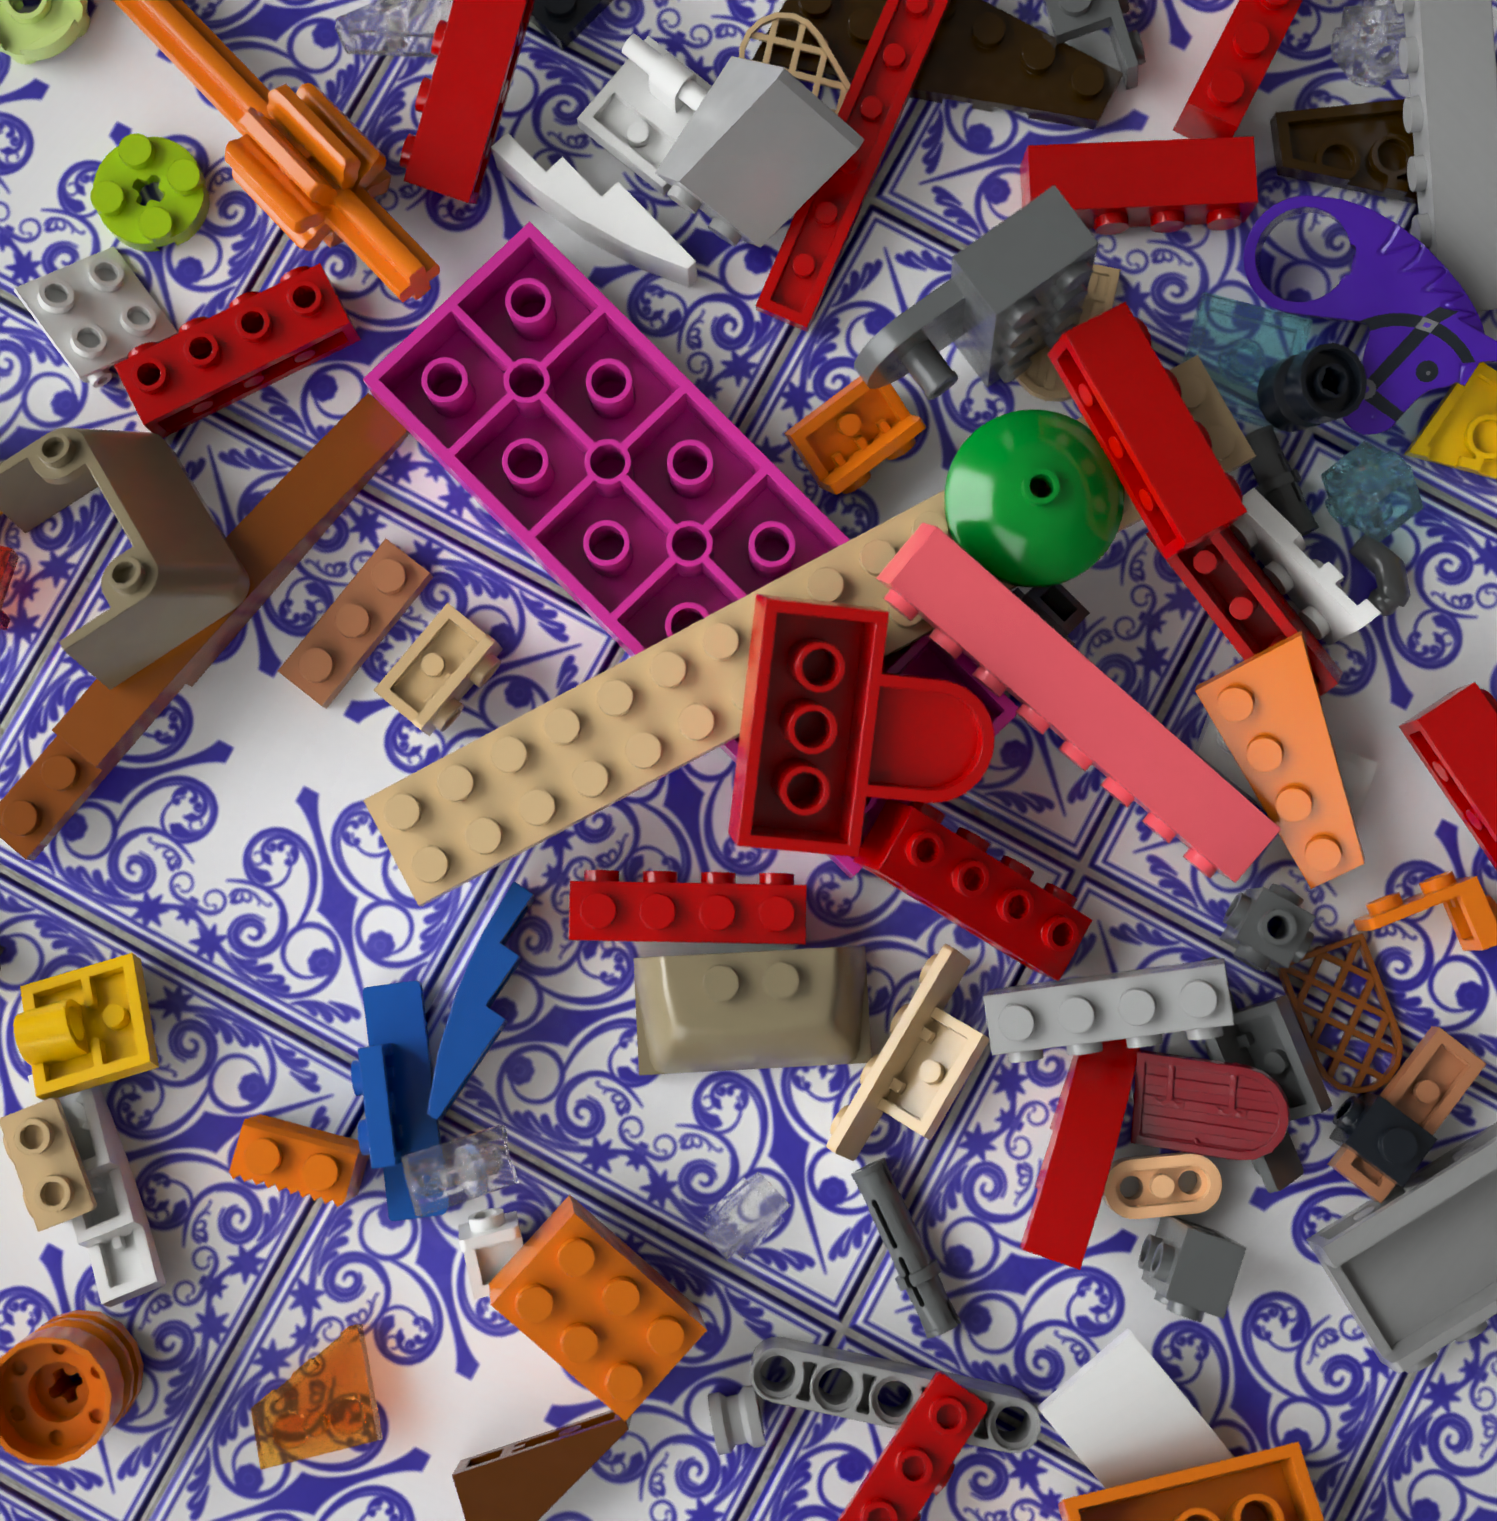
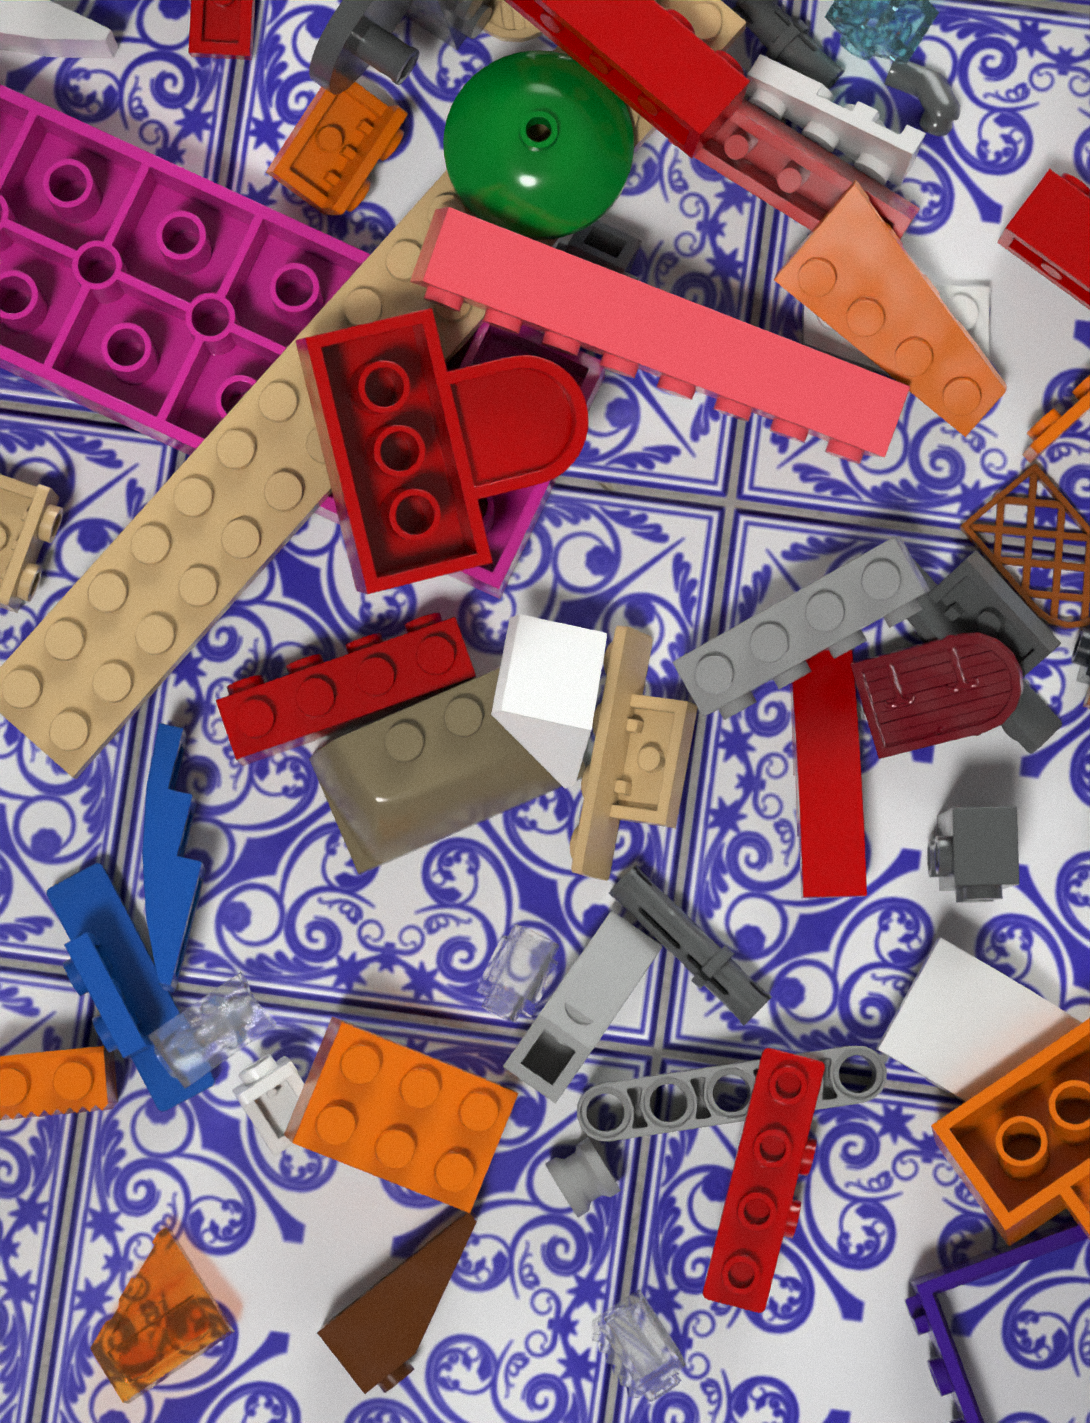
camera: 20 degrees left, 0 degrees up
red brick [853,799,1093,982] -> none
light nougat plate [1102,1152,1222,1219] -> none
dark grey brick [1220,884,1316,972] -> none
none -> white slope [491,614,607,788]
none -> light grey slope [503,910,663,1104]

